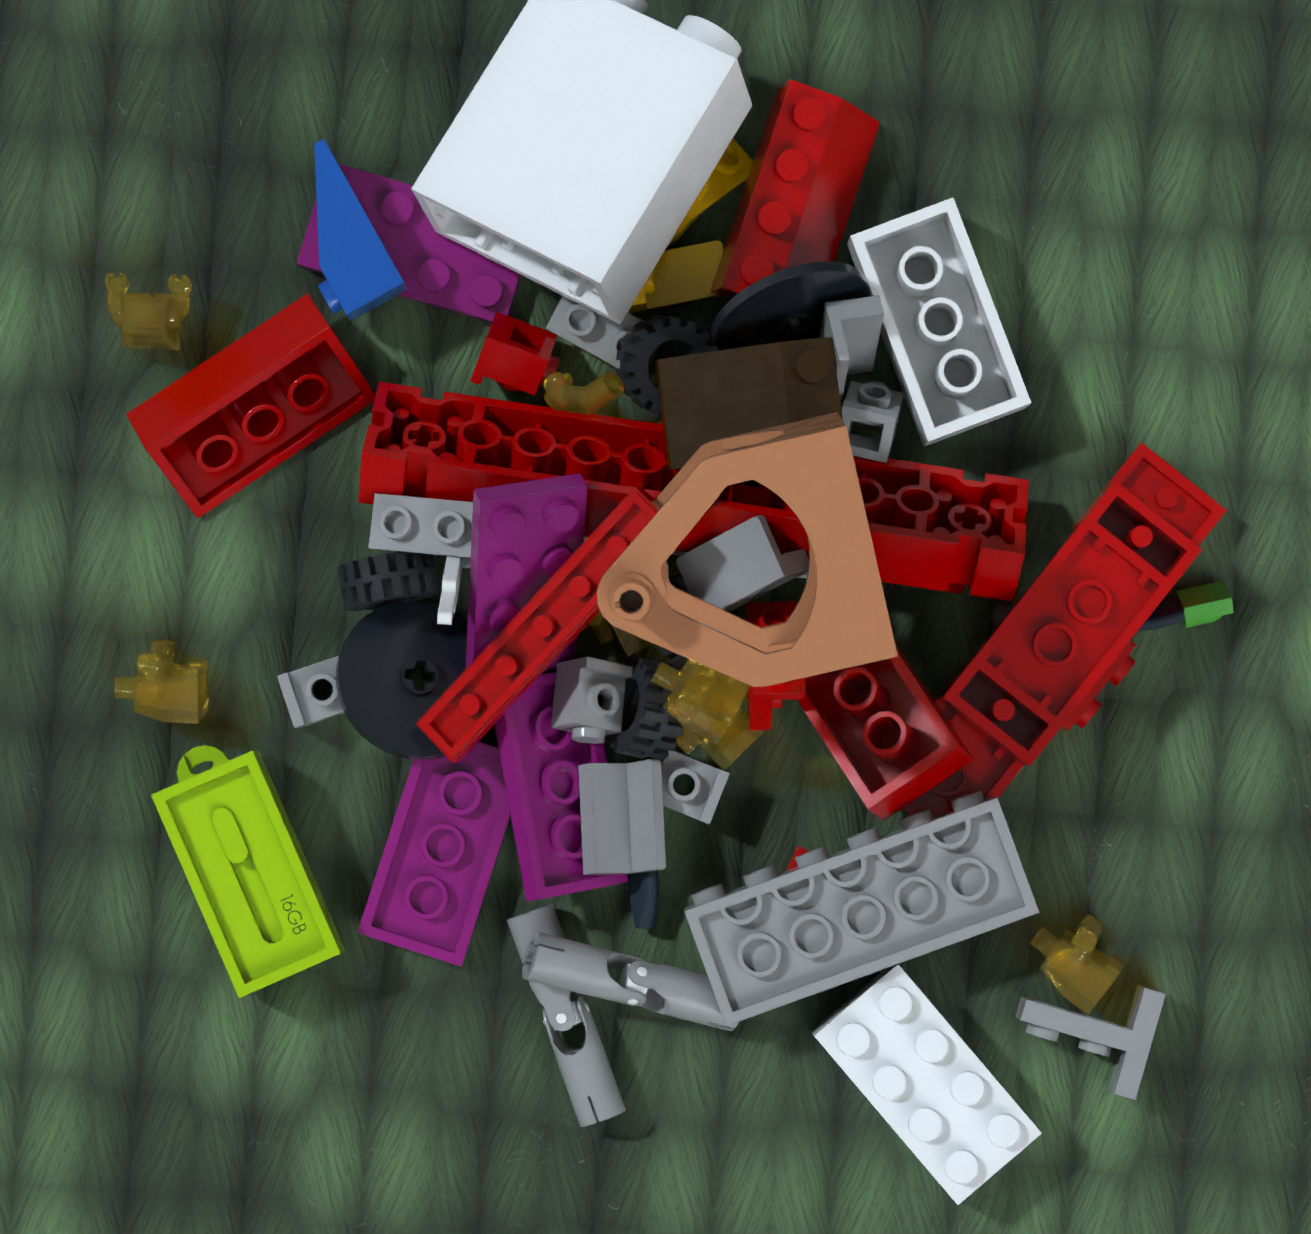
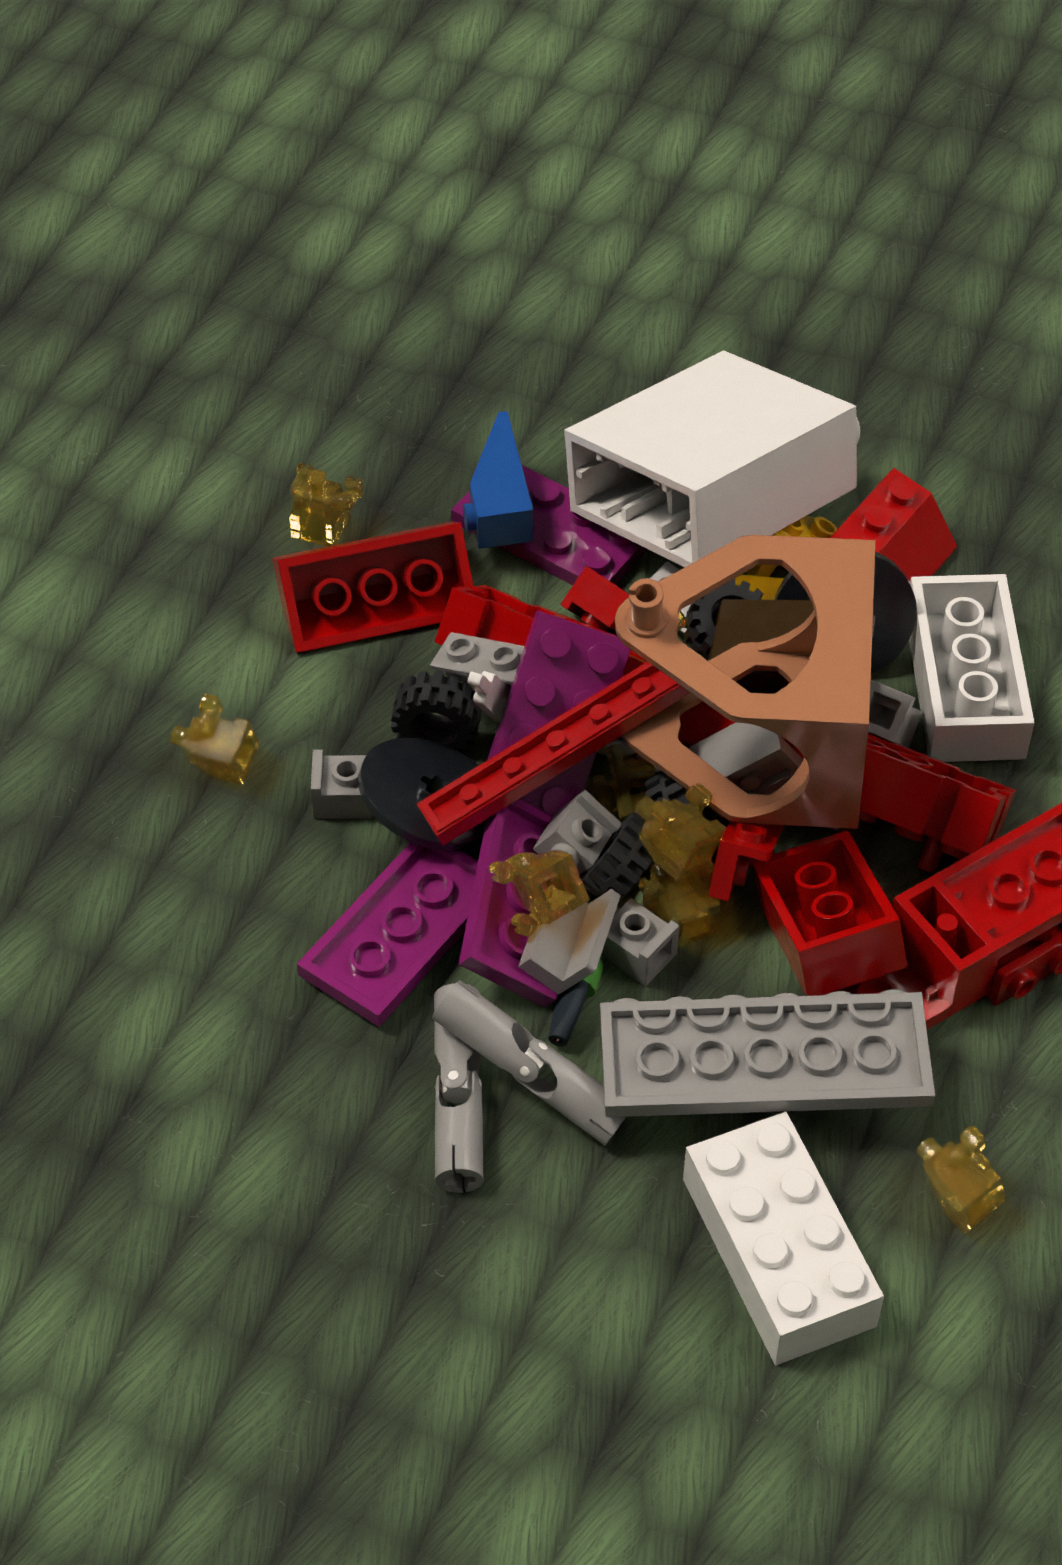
camera: 20 degrees right, 35 degrees down
lime piece [151,745,346,998] -> none
light grey panel [819,295,884,403] -> none
light grey bracket [1015,985,1166,1100] -> none
none -> clear yellow piece [489,850,590,936]

